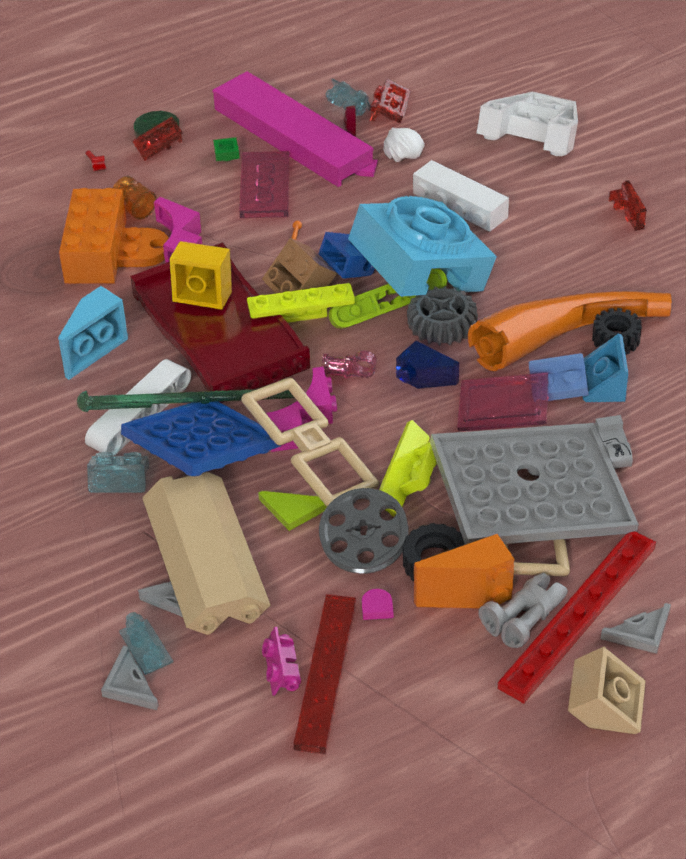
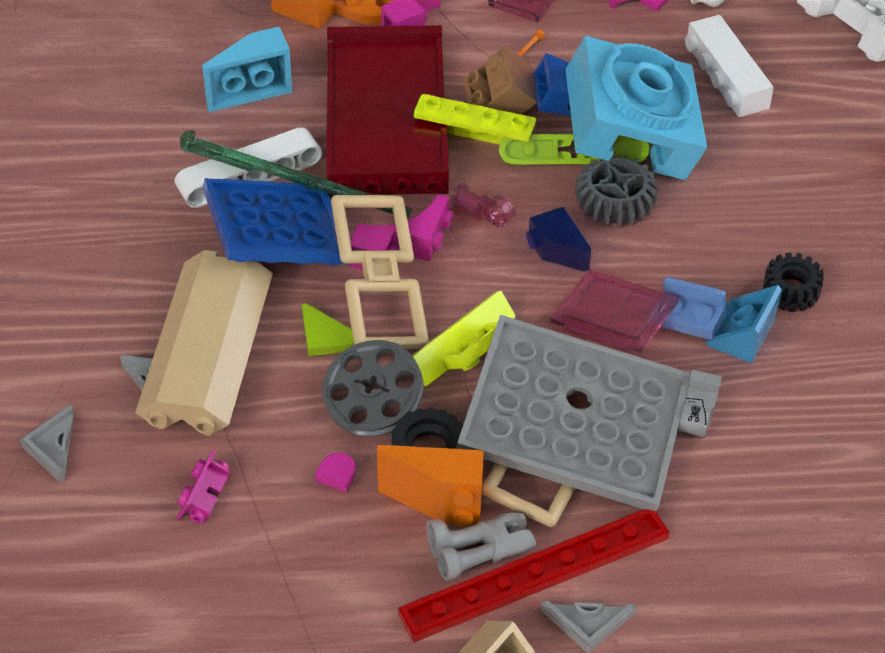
camera: 25 degrees right, 5 degrees up
clear light blue bracket [87,452,149,493] -> none
clear light blue hinge [119,612,173,675] -> none
yellow brick [170,241,232,309] -> none
clear red tile [293,594,356,754] -> none
orange brick [468,291,672,371] -> none

